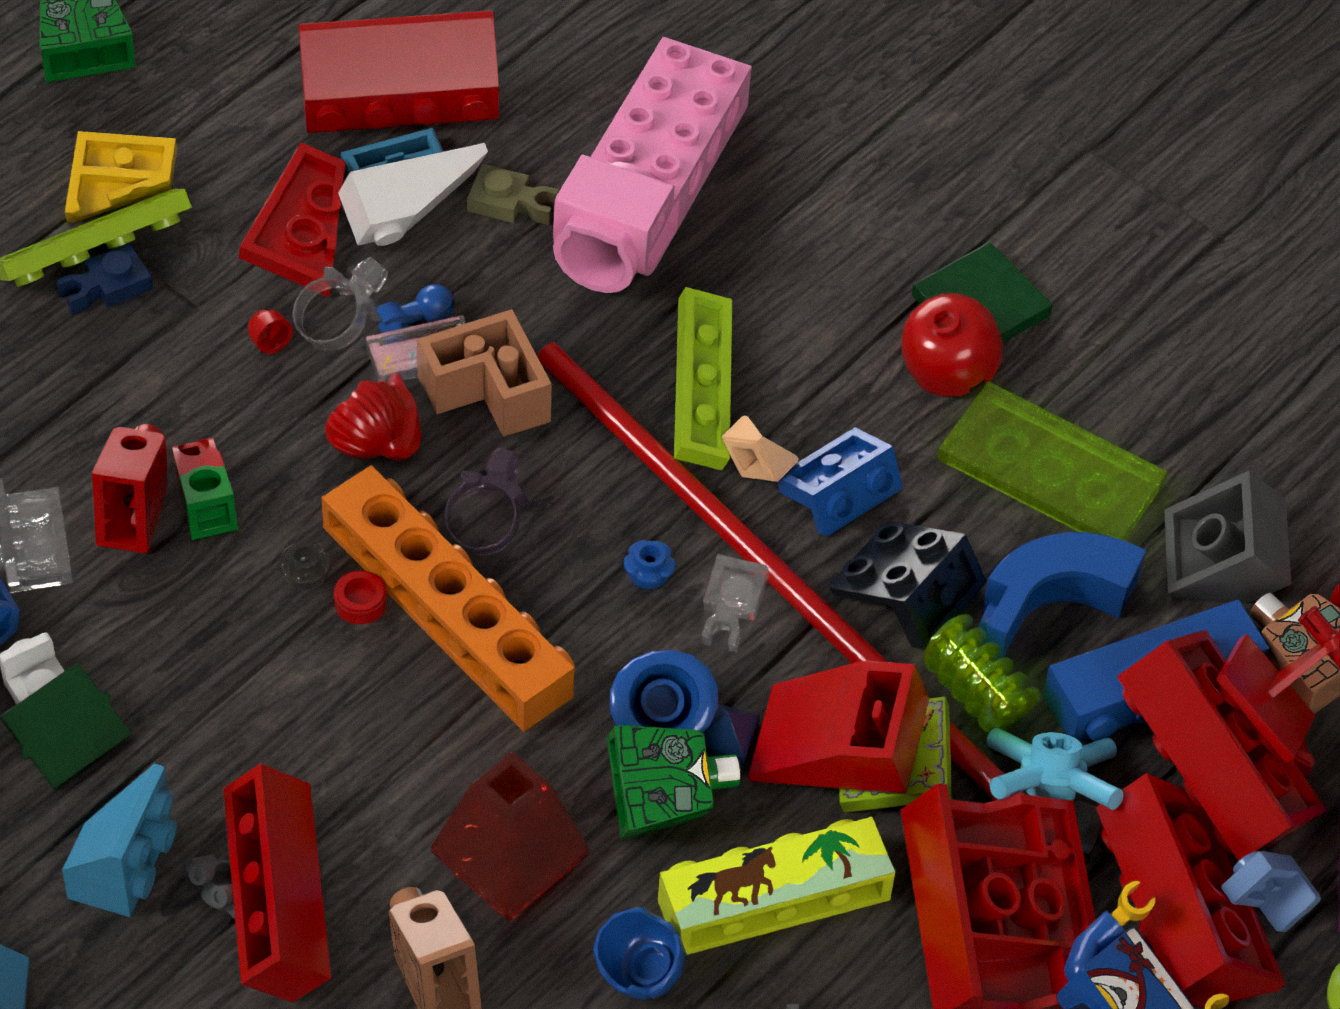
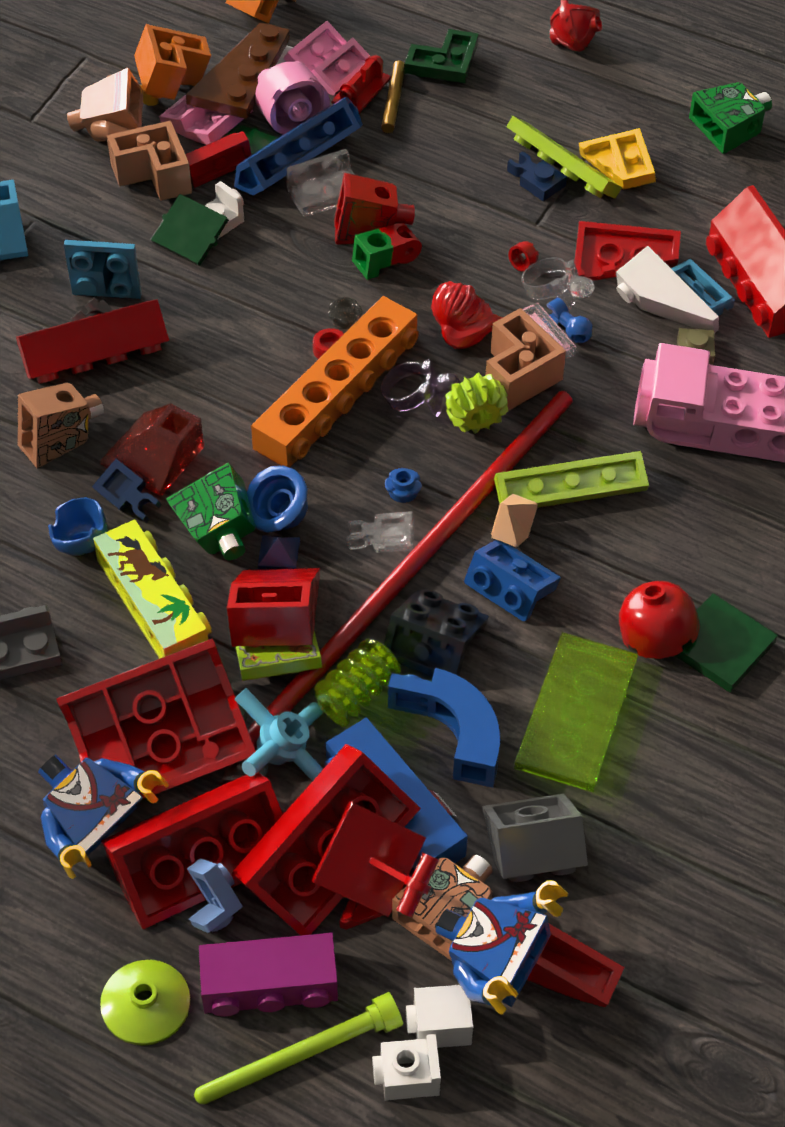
camera: 80 degrees right, 0 degrees up
none -> dark blue plate [92,459,162,524]
none -> lime gear [445,372,508,434]

